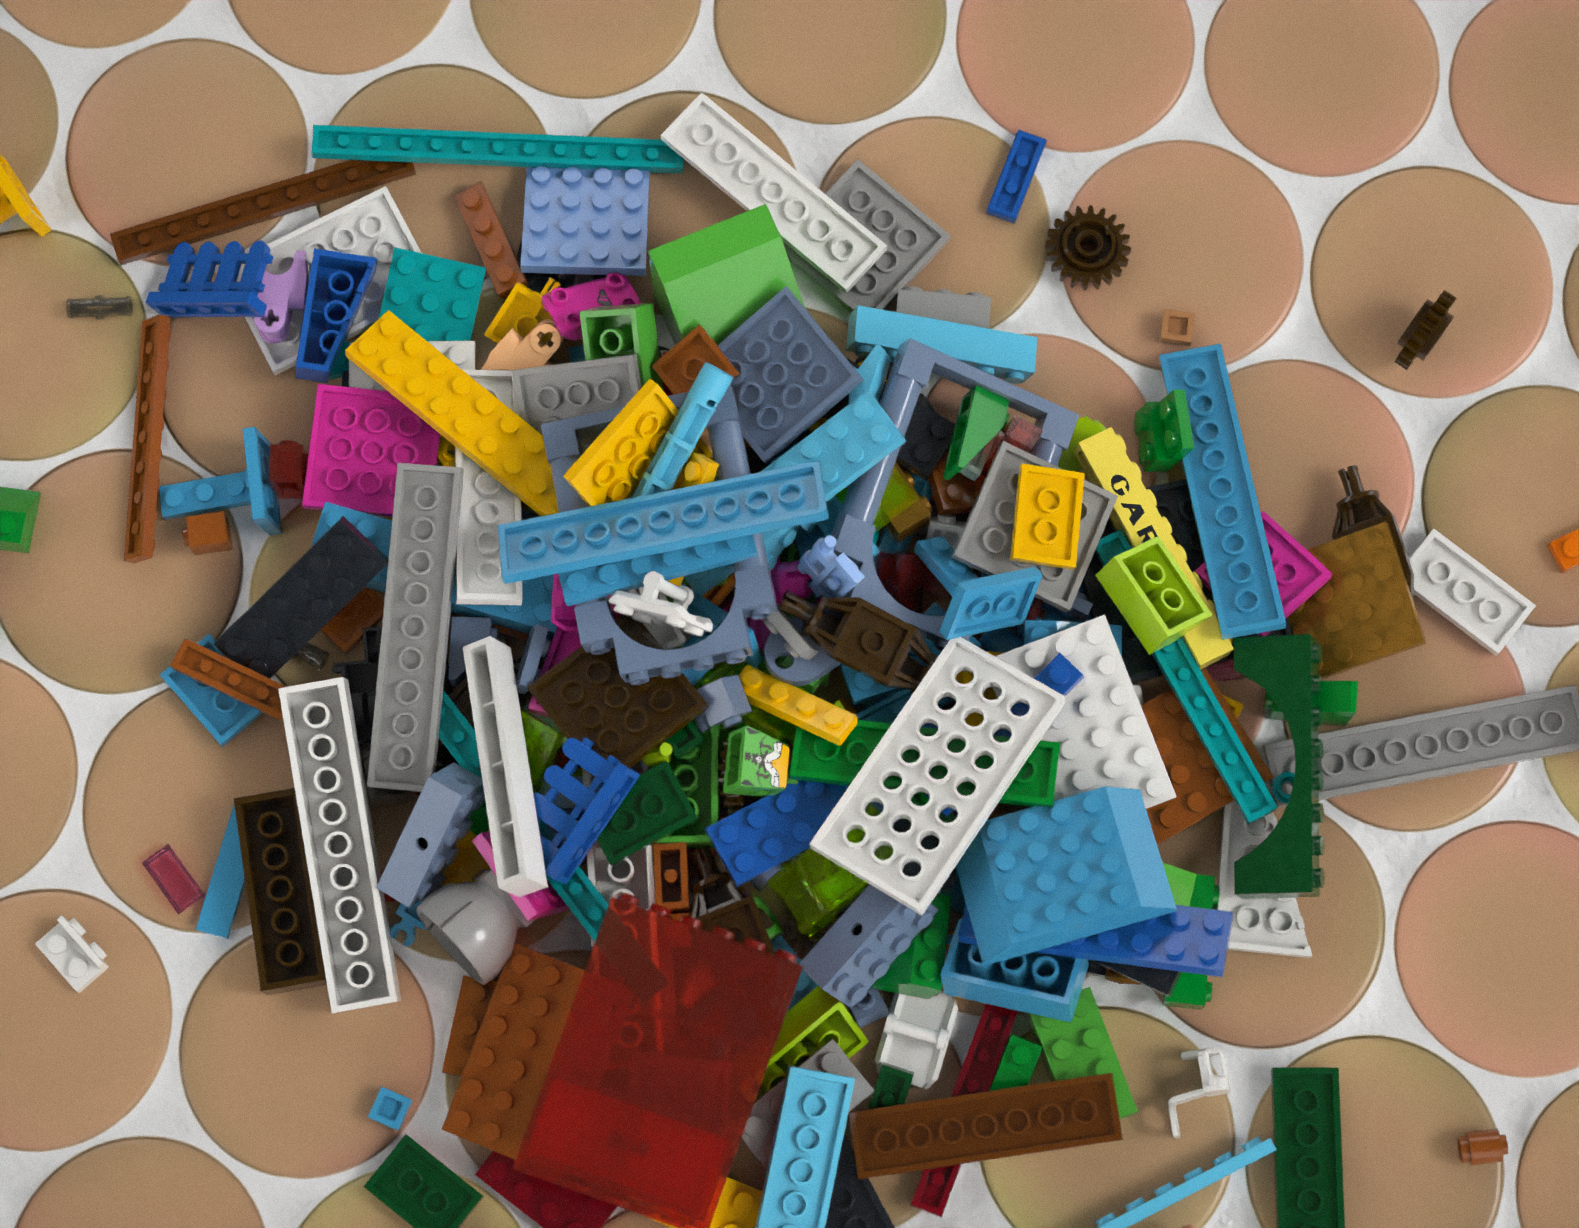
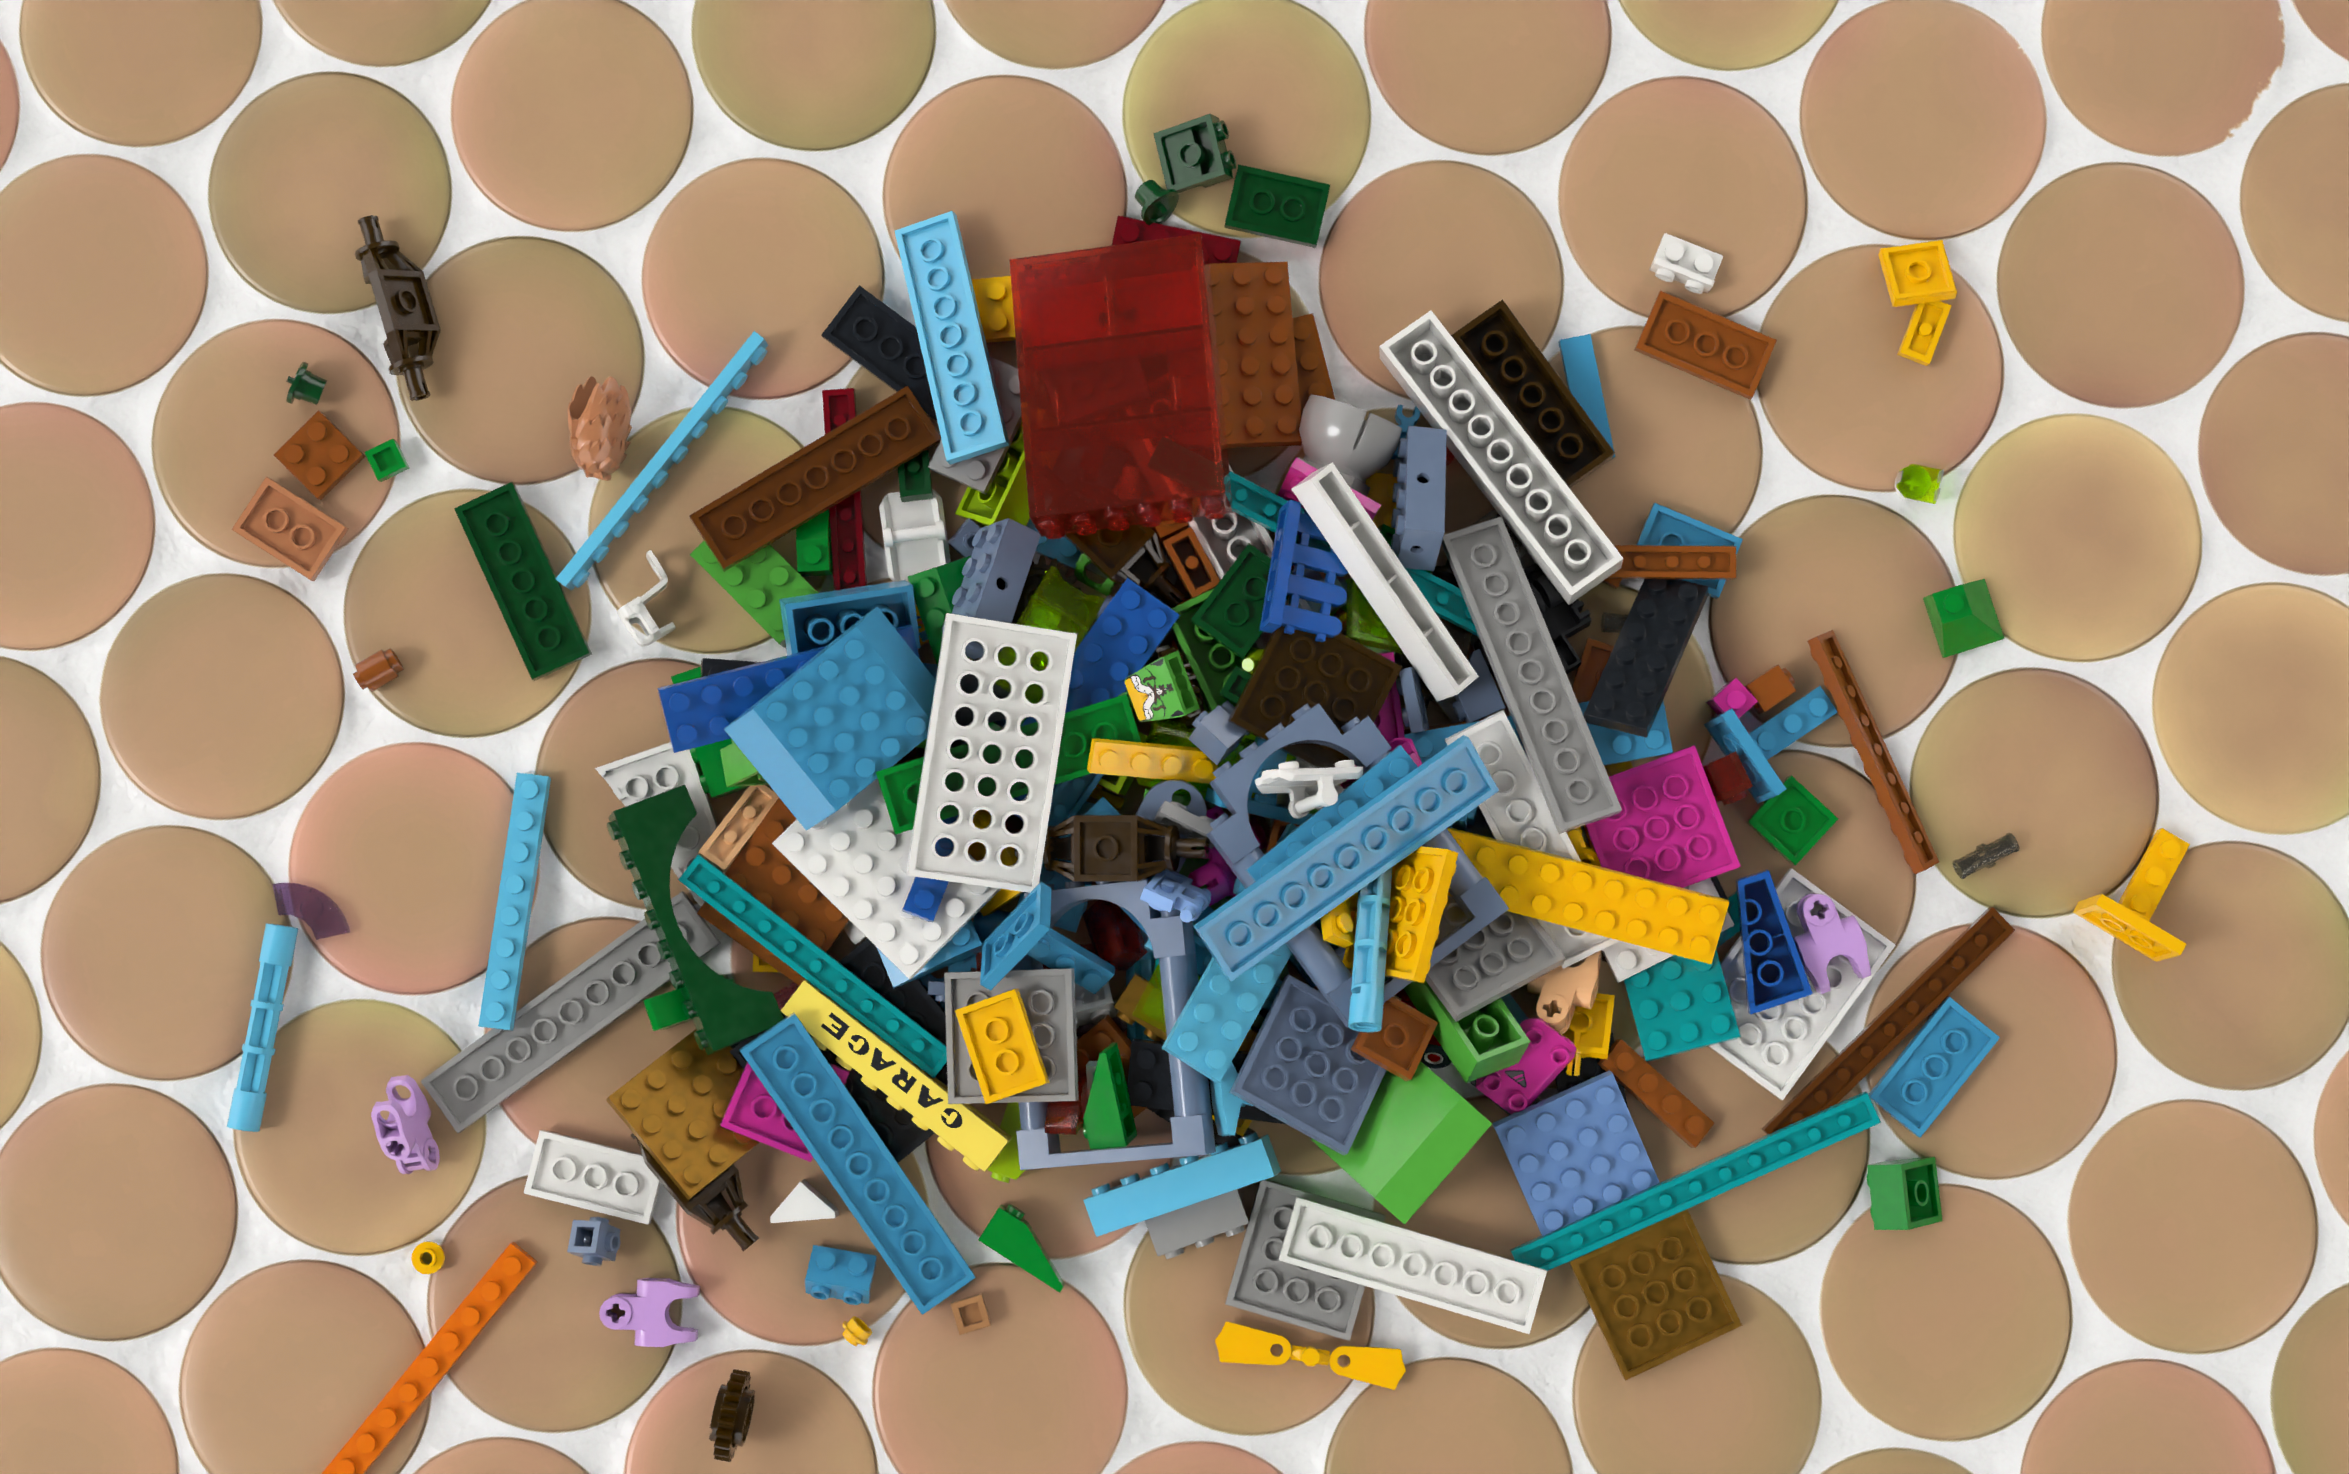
camera: 160 degrees right, 10 degrees up
clear pink tile [142,844,205,915] -> none
blue fence [145,240,273,317] -> none
dark azure plate [368,1087,413,1131] -> none
blue tile [986,130,1047,224] -> none
dark brown gear [1045,205,1131,290] -> none
lime slope [1096,536,1212,655] -> none
green plate [1134,389,1194,472] -> none
teal plate [1272,772,1295,805] -> none
none -> medium azure plate [478,773,551,1031]
none -> sand blue brick [567,1217,621,1266]
none -> lavender piece [599,1278,700,1347]
none -> light nougat plate [698,785,779,873]
none -> white slope [770,1179,839,1223]
none -> dark azure bracket [805,1245,877,1305]
none -> yellow plate [842,1316,872,1346]
none -> green slope [978,1204,1065,1293]
none -> yellow piece [1215,1321,1406,1390]
none -> pearl gold plate [1569,1209,1743,1381]
none -> dark orange plate [1634,291,1777,400]
none -> dark pink brick [1706,678,1758,718]
none -> green plate [1746,775,1838,866]
none -> green slope [1867,1157,1943,1230]
none -> dark azure plate [1868,997,2000,1138]

